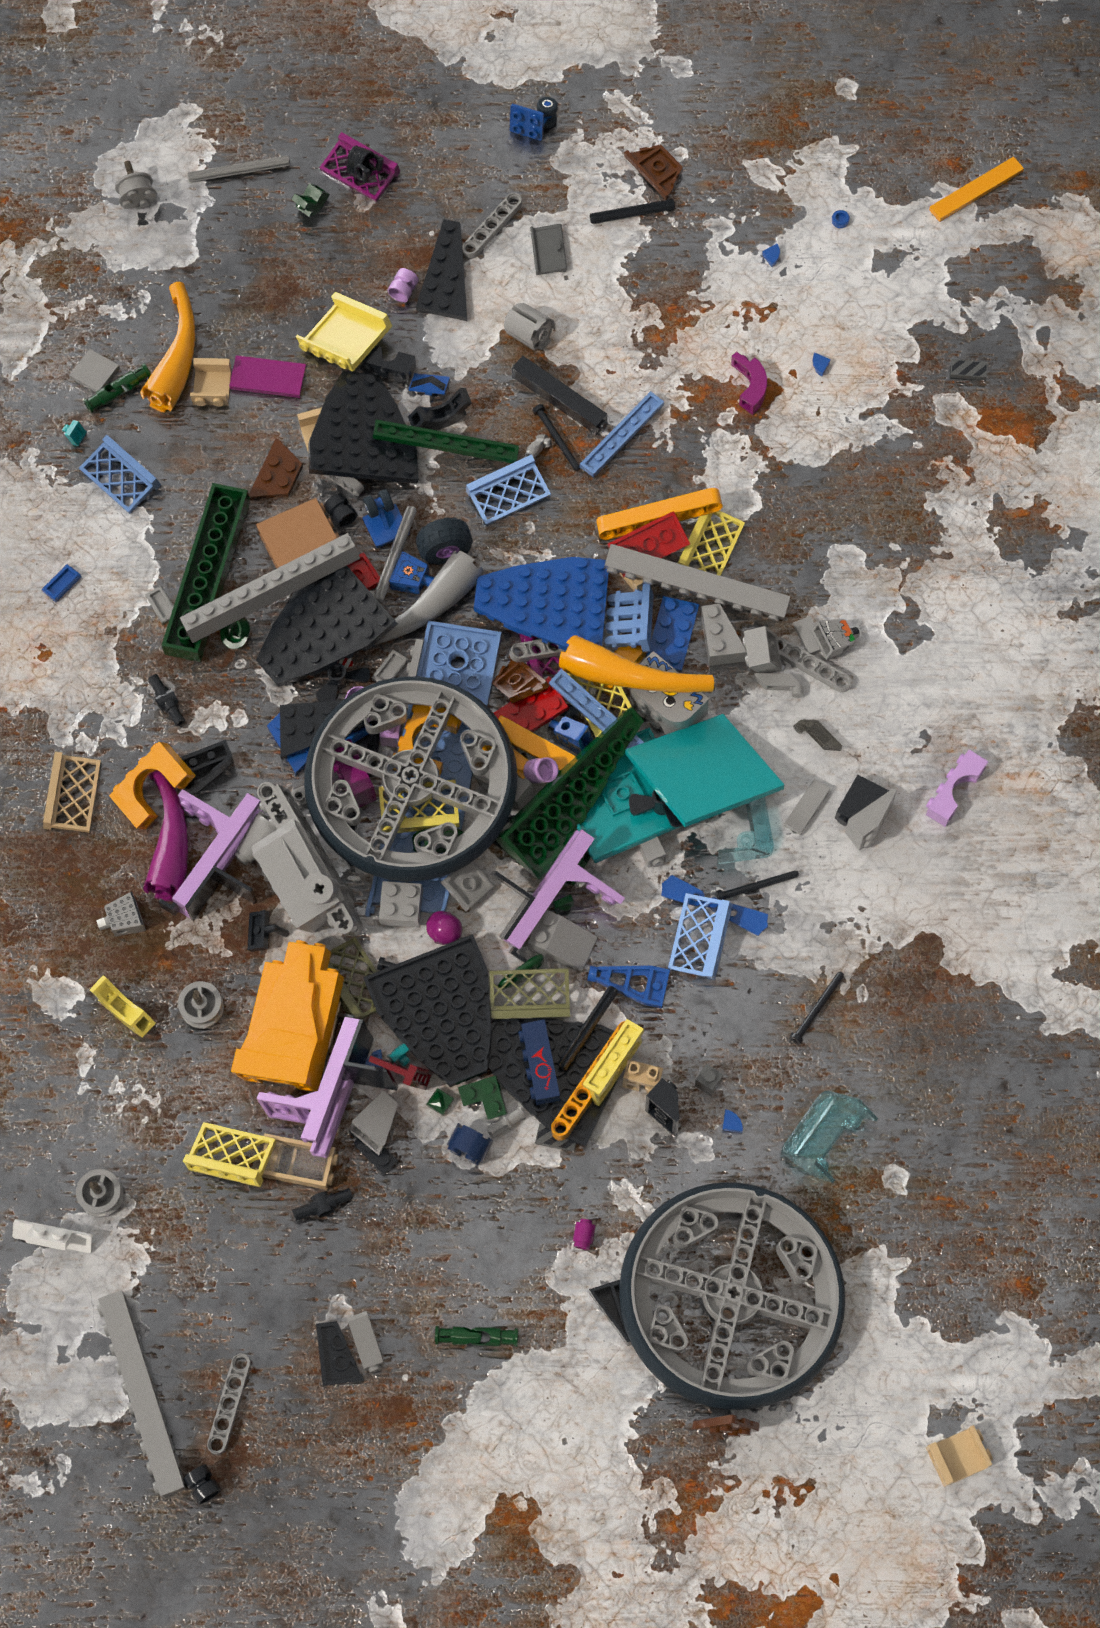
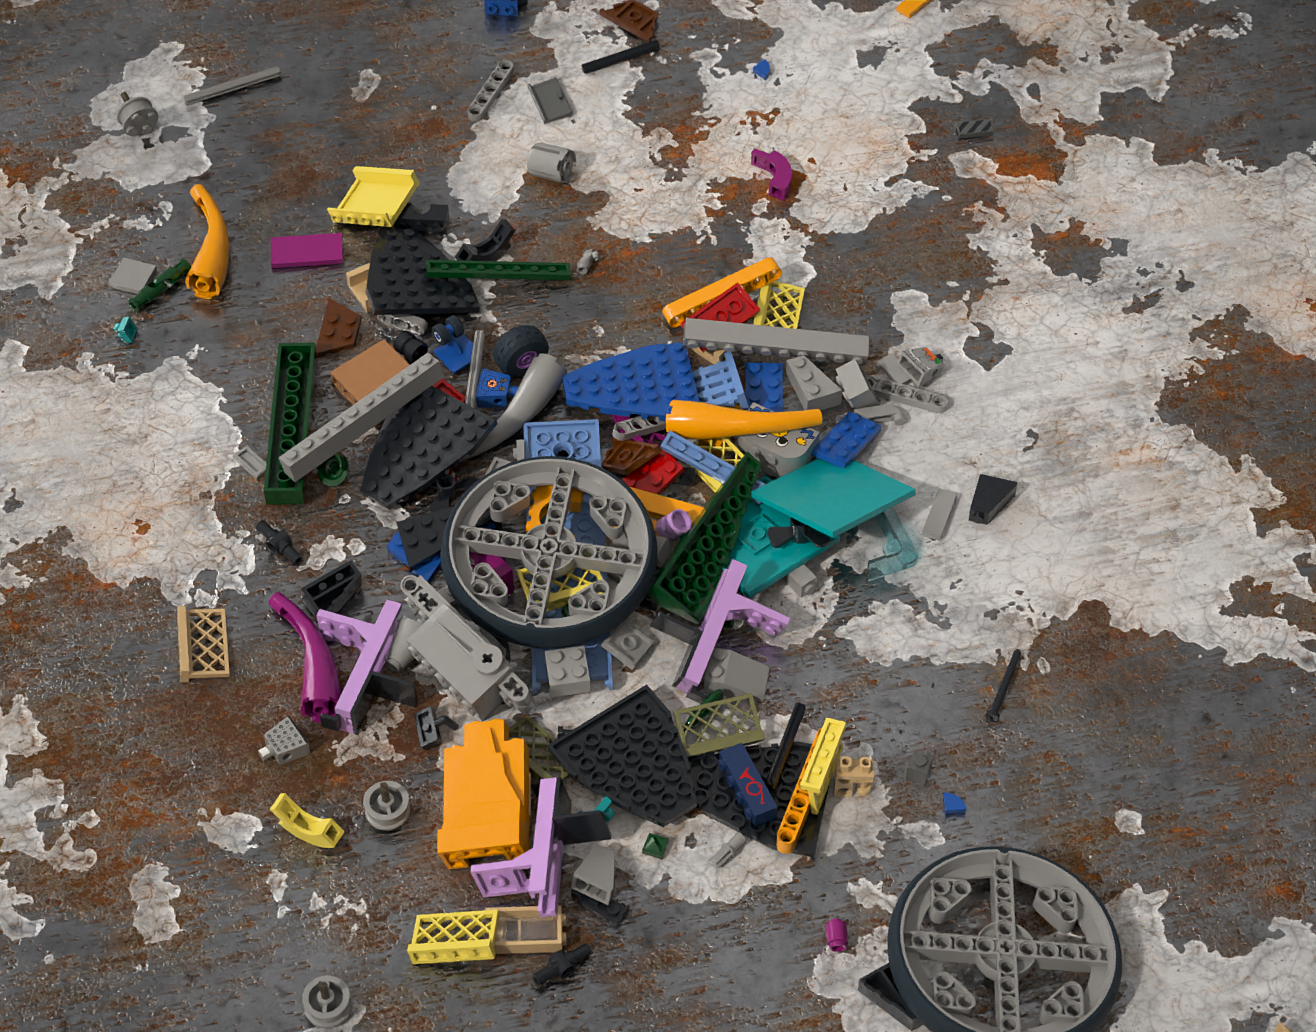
camera: 15 degrees left, 15 degrees down
blue tile [42,564,81,602] -> none
medium blue fence [79,435,161,514] -> none
light orange arch [109,742,196,830] -> none
tan panel [190,358,232,407] -> none
brick [291,183,330,217] -> none
magenta fence [319,132,401,202] -> none
black piece [346,146,384,183] -> none
dark red fence [369,1056,433,1090] -> none
lavender brick [380,725,402,747] -> none
lavender wheel [388,268,419,302] -> none
blue piece [409,373,450,396] -> none
black wing [416,219,467,321] -> none
magenta helmet [426,911,463,945] -> none
dark blue brick [447,1123,493,1166] -> none
dark green plate [458,1075,508,1120] -> none
light blue fence [466,454,551,526] -> none
black brick [512,356,608,435] -> none
black bar [532,404,580,471] -> none
dark grey tile [535,1123,576,1153] -> none
blue torso [548,716,593,754] -> none
dark green tile [553,895,574,914] -> none
medium blue plate [580,391,664,478] -> none
blue plate [587,965,670,1009] -> none
black slope [645,1078,679,1137] -> none
blue piece [661,875,768,936] -> none
light blue fence [668,893,733,980] -> none
black bar [716,870,799,900] -> none
clear light blue windscreen [782,1091,878,1183] -> none
clear smoke piece [793,719,842,751] -> none
blue tile [812,352,831,376] -> none
blue tile [832,210,850,228] -> none
light grey slope [845,787,897,850] -> none
lavender arch [926,750,988,827] -> none
none -> blue plate [812,411,882,468]

